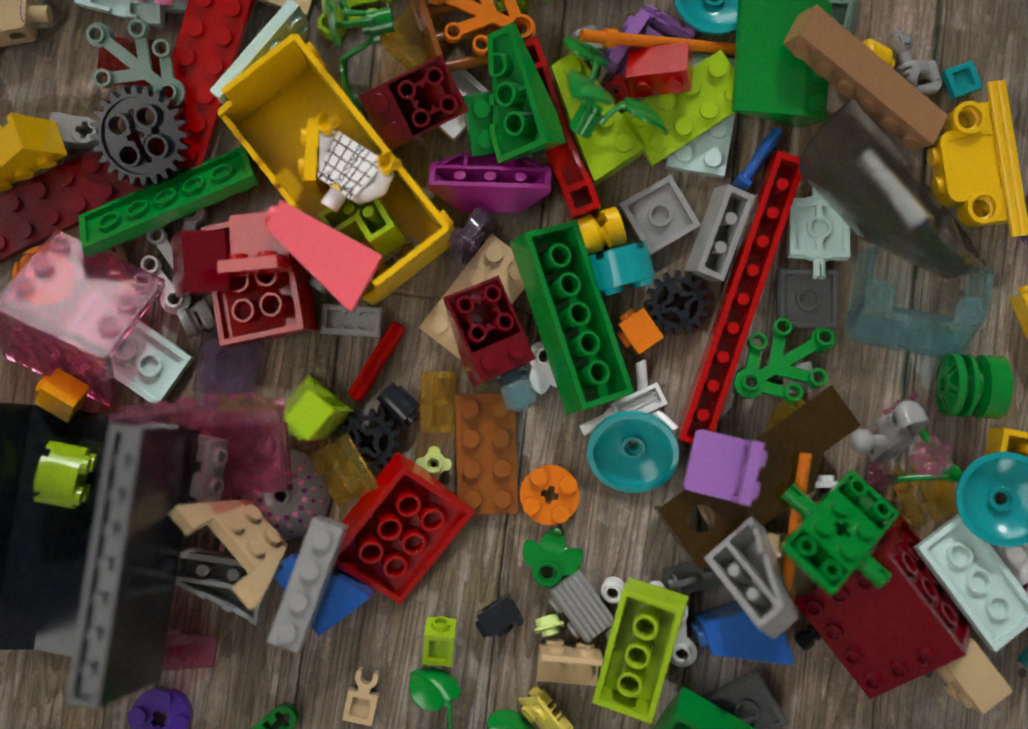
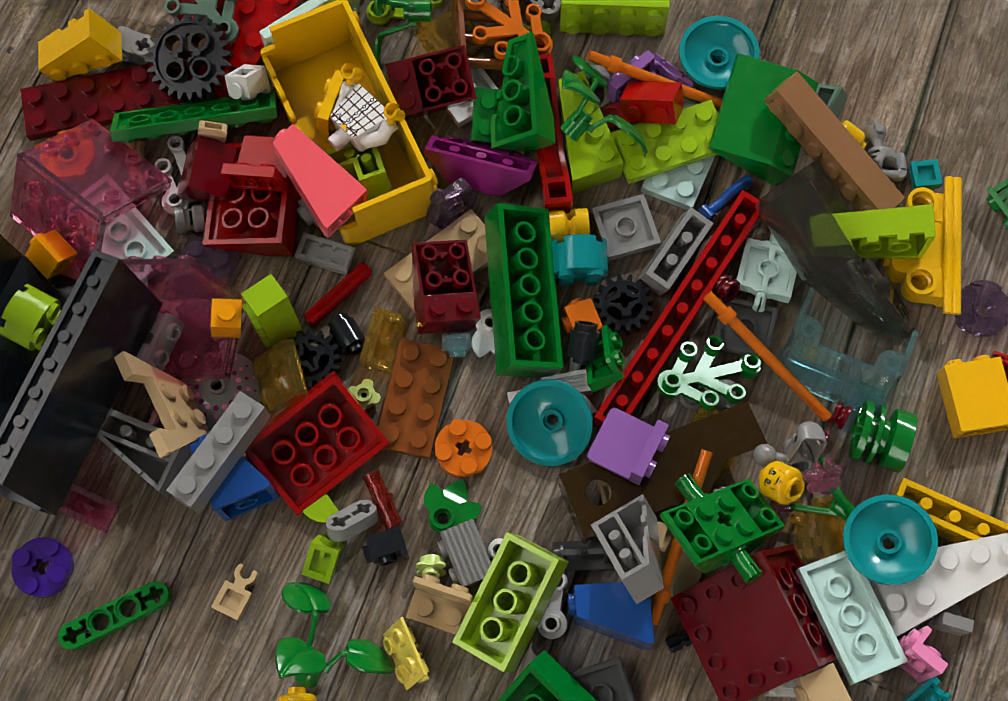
camera: 10 degrees right, 15 degrees down
none -> tan slope [198,120,227,144]
none -> light orange brick [211,298,242,338]
none -> white brick [225,64,271,100]
none -> lime tile [303,494,339,524]
none -> light grey beam [326,500,378,542]
none -> clear red pin [362,470,403,530]
none -> black brick [567,320,600,365]
none -> green bracket [586,324,625,392]
none -> orange bar [703,291,832,422]
none -> dark red bush [713,274,740,303]
none -> yellow head [759,461,805,505]
none -> lime wedge [806,204,936,258]
none -> dark red bush [828,400,853,430]

